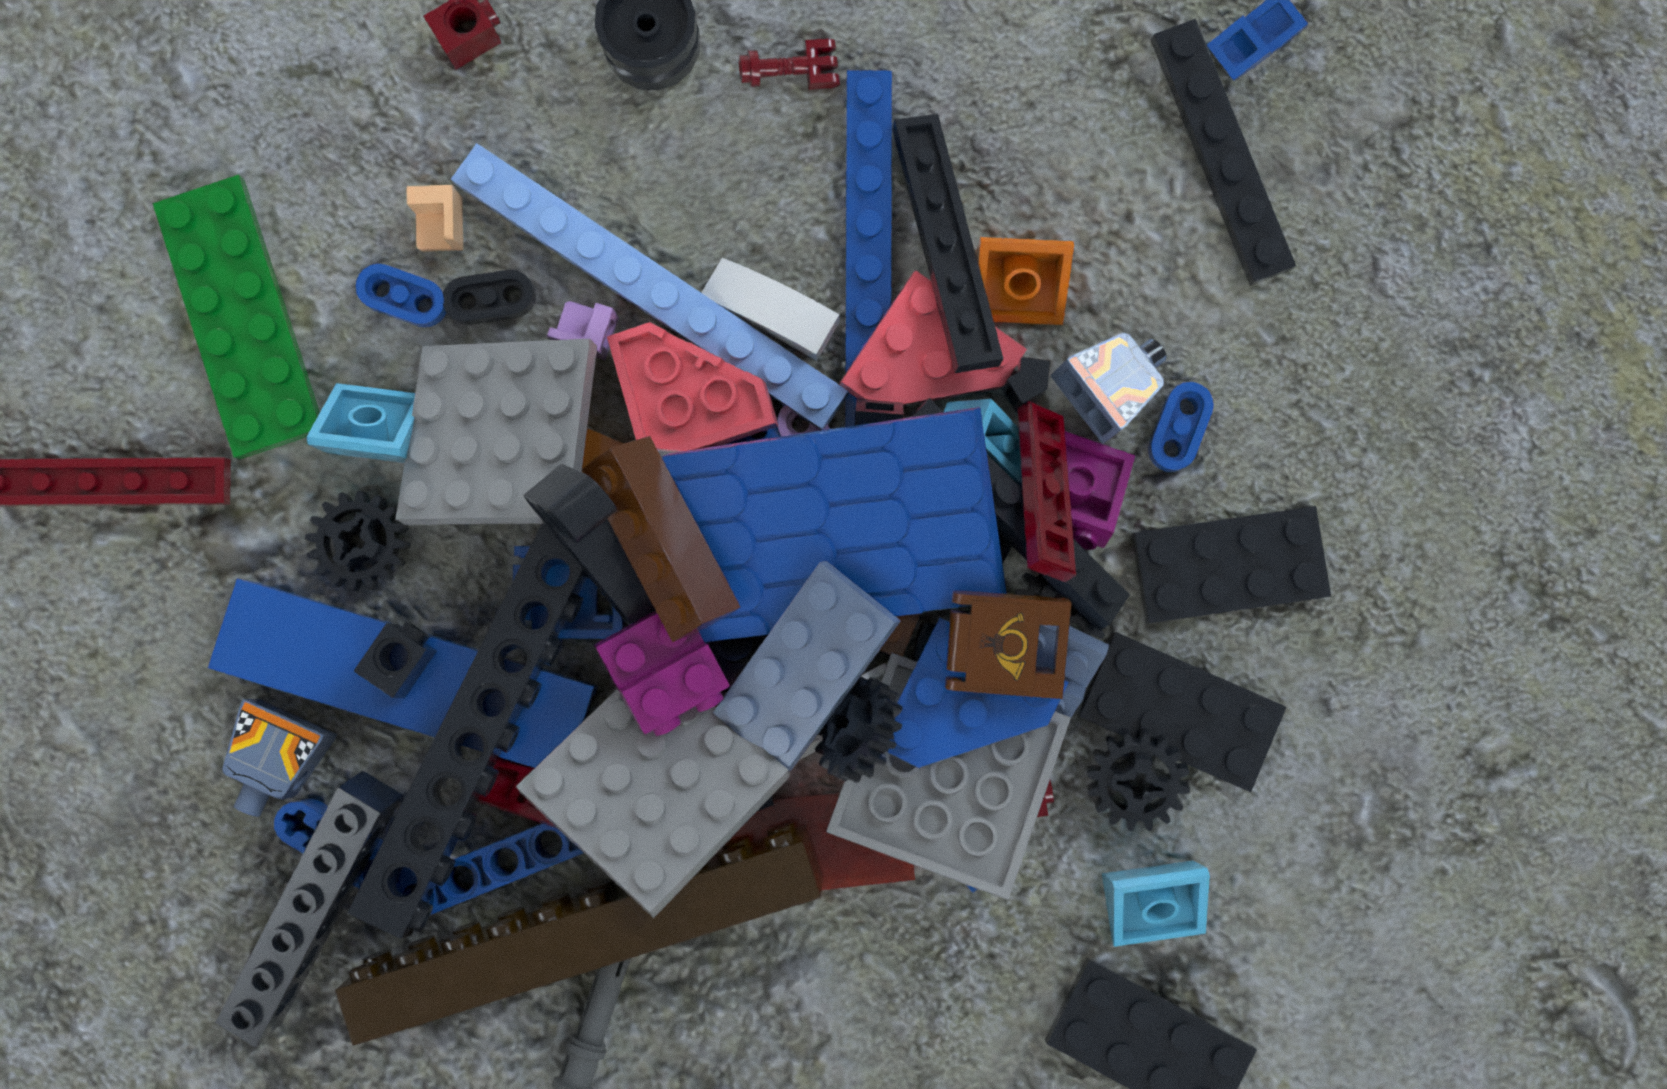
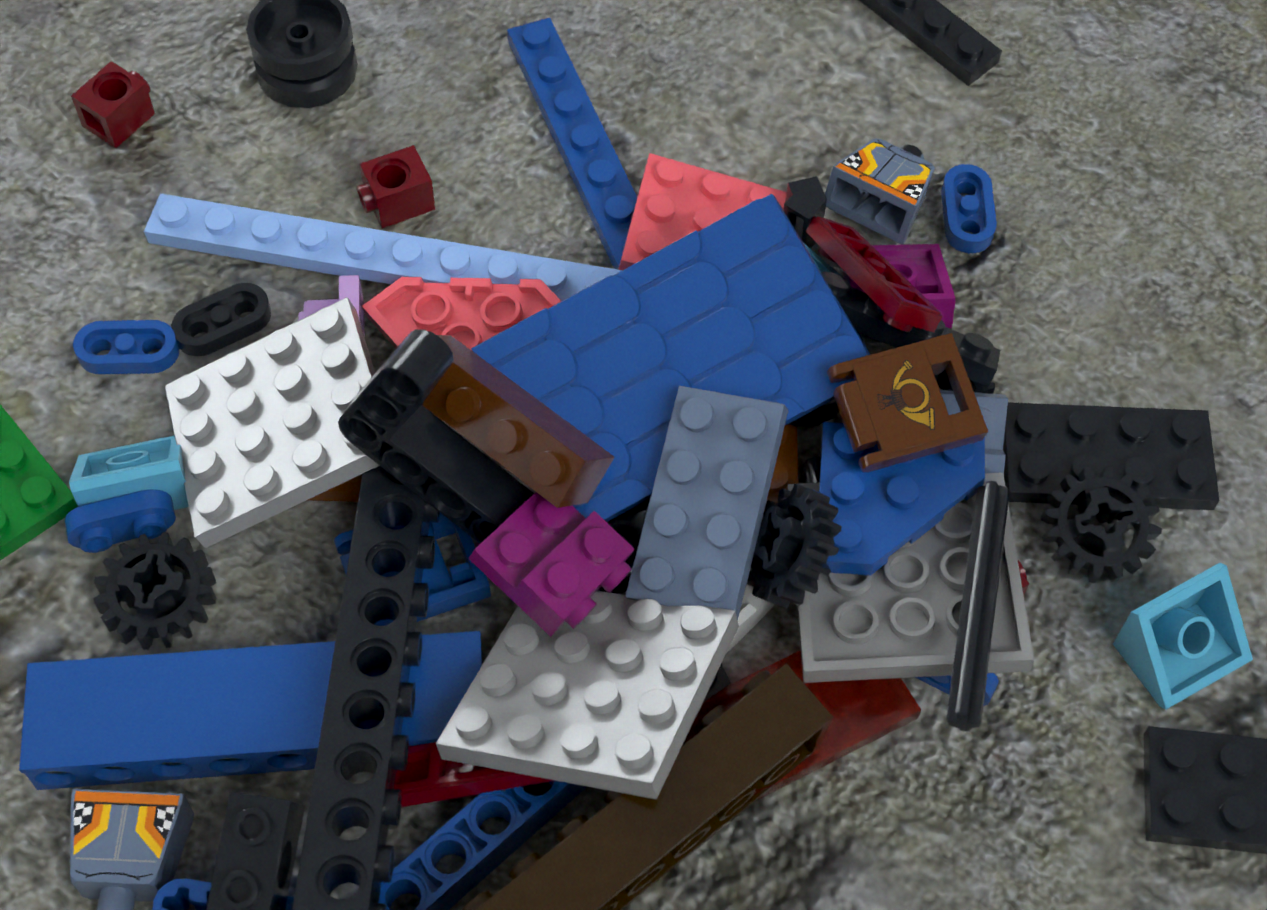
camera: 25 degrees left, 25 degrees down
black brick [354,621,437,698] -> none
light nougat panel [407,185,463,252] -> none
white slope [702,258,839,361] -> none
dark red hinge [738,38,840,90] -> none
black plate [892,114,1004,373] -> none
orange slope [975,237,1074,325] -> none
black plate [1132,506,1331,624] -> none
none -> blue plate [65,490,176,553]
none -> dark red brick [356,145,436,229]
none -> black axle [946,481,1010,732]

